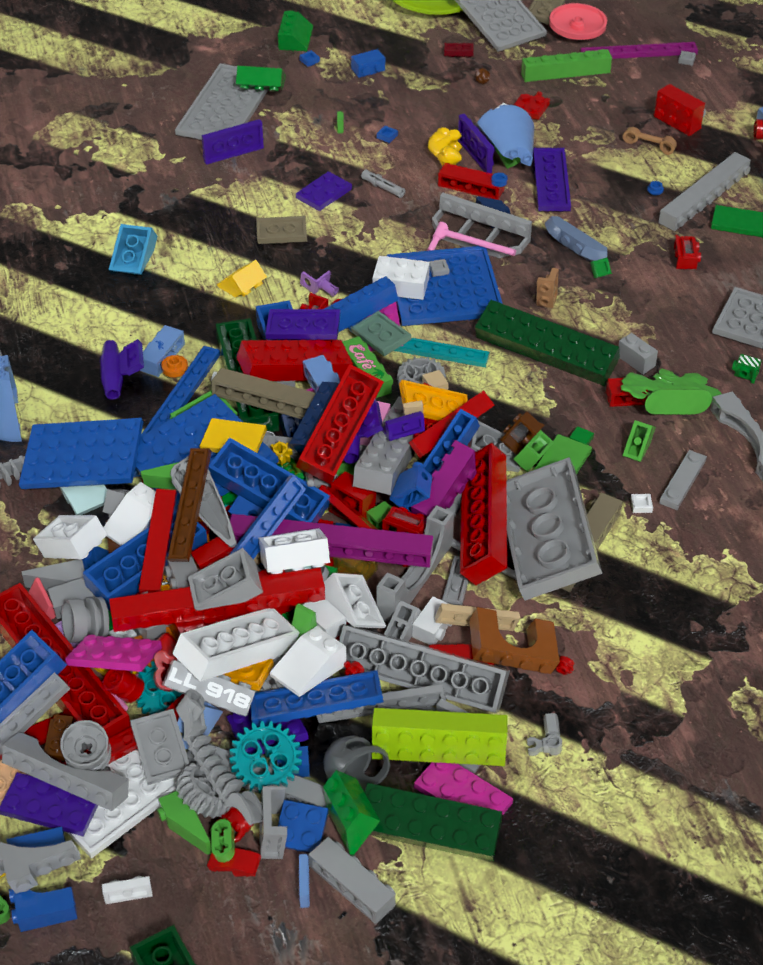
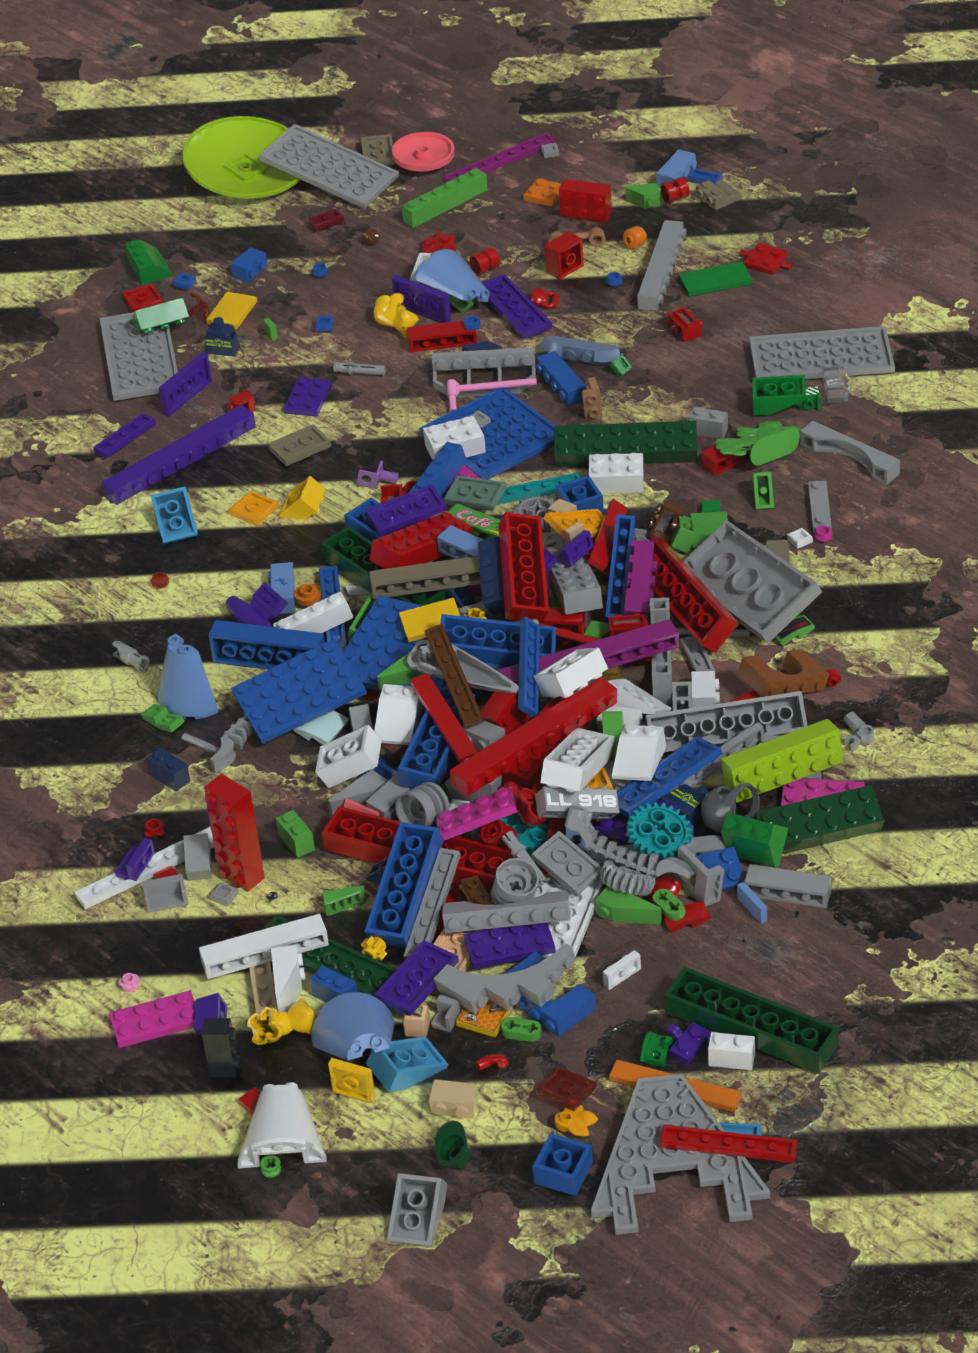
camera: 25 degrees left, 5 degrees down
light grey slope [188,548,263,611] -> none
red plate [344,661,365,676] -> none
blue torso [390,462,432,509] -> none
tan plate [435,603,520,631] -> none
none -> dark purple plate [93,413,156,459]
none -> dark purple brick [102,405,256,505]
none -> red tile [122,284,164,313]
none -> clear red plate [151,572,169,589]
none -> clear red plant [187,293,210,318]
none -> dark blue torso [205,317,240,357]
none -> yellow tile [206,292,257,330]
none -> blue brick [209,620,325,670]
none -> red brick [227,389,256,412]
none -> light orange tile [228,491,279,526]
none -> white slope [273,591,354,633]
none -> blue plate [312,263,328,278]
none -> red wheel [469,247,500,275]
none -> light grey pin [502,831,548,887]
none -> orange plate [523,179,561,207]
none -> red piece [530,287,560,309]
none -> blue brick [536,351,586,406]
none -> red brick [545,231,584,280]
none -> blue brick [556,475,604,513]
none -> white brick [589,453,644,494]
none -> orange head [623,226,647,249]
none -> bright green slope [625,183,660,208]
none -> dark blue torso [660,784,708,825]
none -> green slope [753,375,806,416]
none -> slope [775,615,815,646]
none -> dark pink plate [814,525,833,542]

